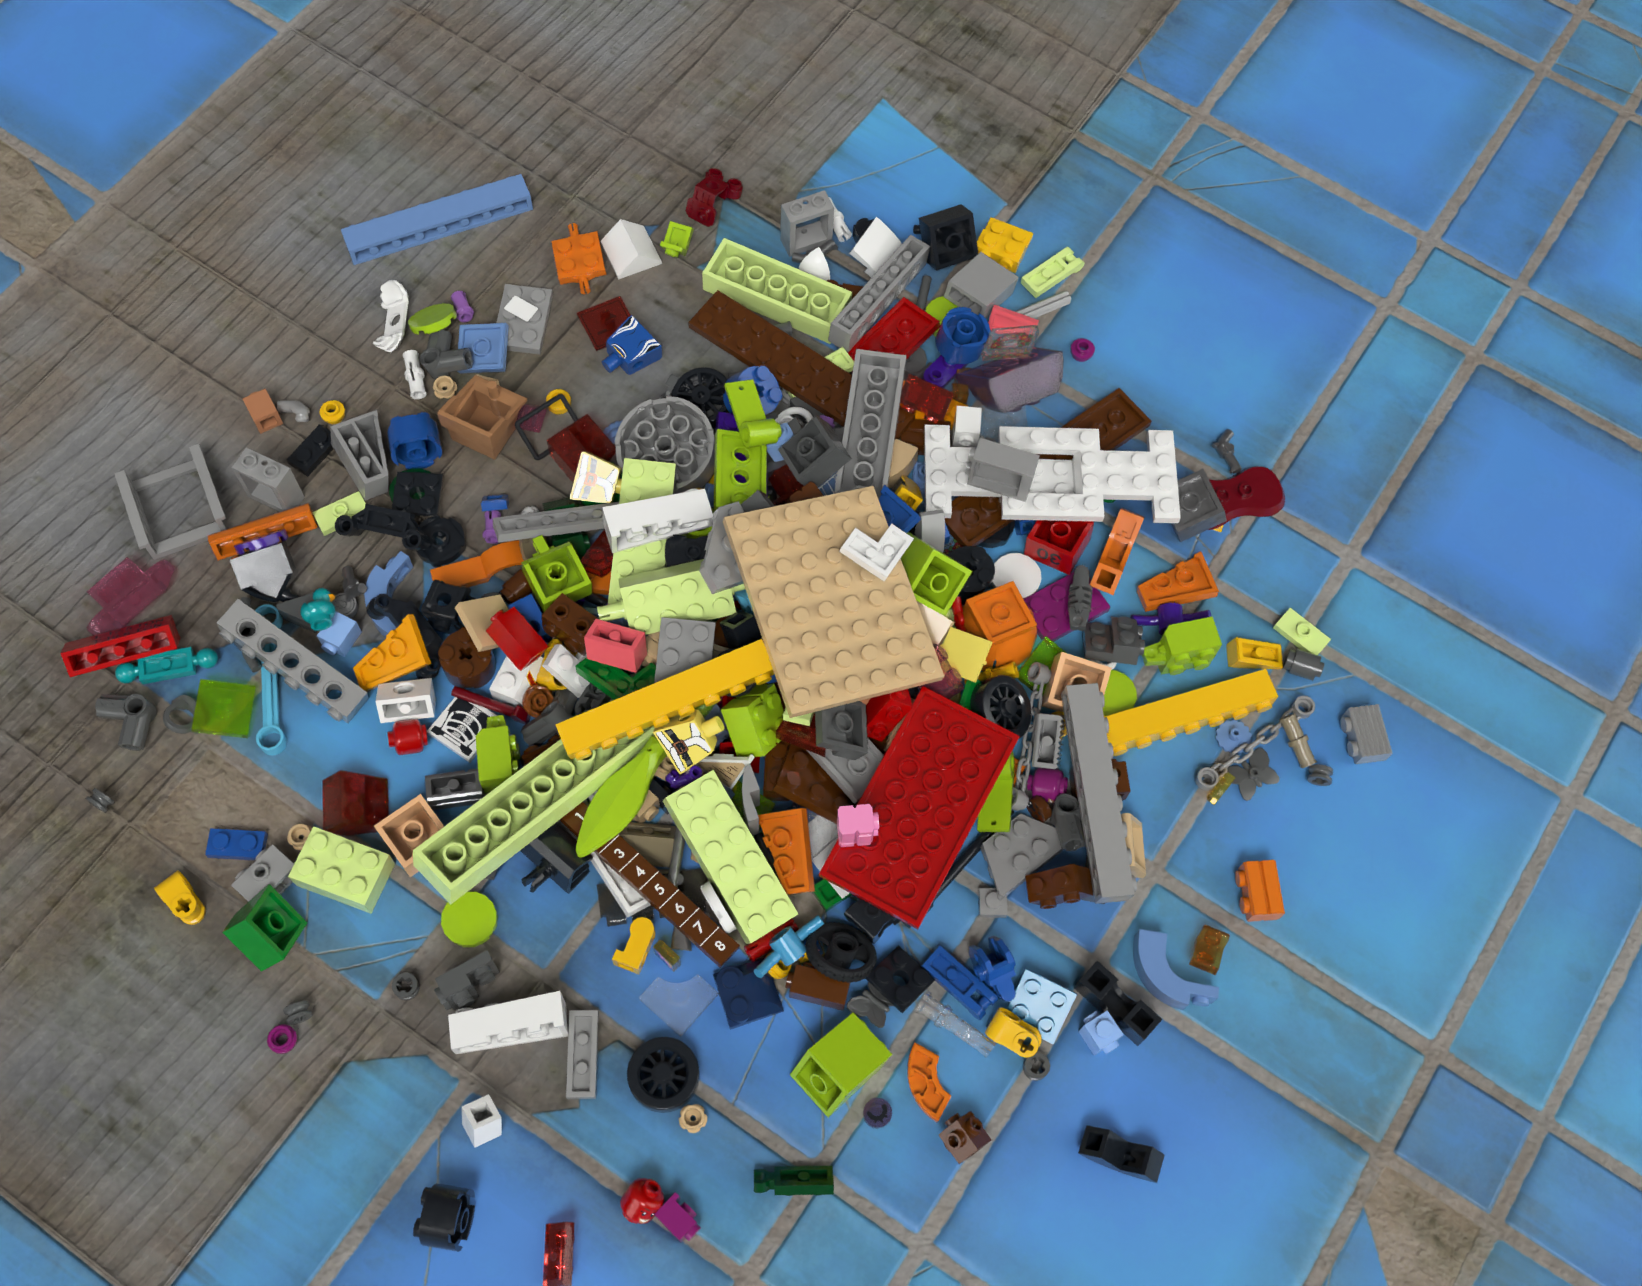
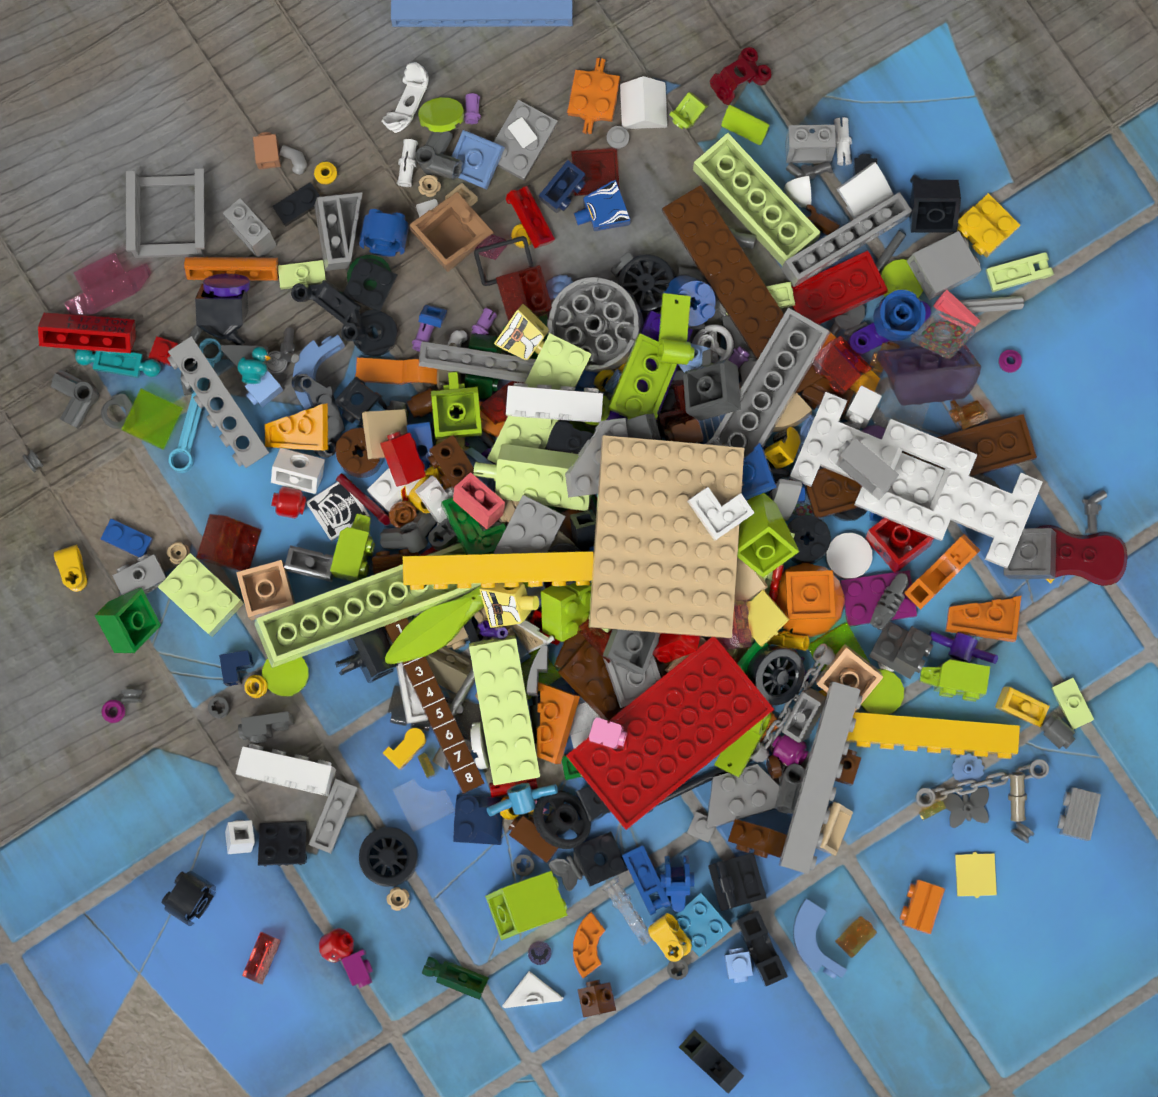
camera: 30 degrees right, 15 degrees up
none -> red plate [148,336,178,366]
none -> dark blue piece [219,650,254,687]
none -> yellow plate [244,675,268,698]
none -> black hinge [258,821,307,867]
none -> medium lavender pin [472,308,497,335]
none -> white tile [502,971,564,1008]
none -> red hinge [506,186,555,248]
none -> dark grey bush [513,855,534,876]
none -> dark blue brick [539,160,586,213]
none -> light grey plate [607,126,629,149]
none -> black plate [708,852,767,911]
none -> lime slope [721,105,770,145]
none -> clear orange bracket [949,400,988,430]
none -> light yellow piece [955,852,997,898]

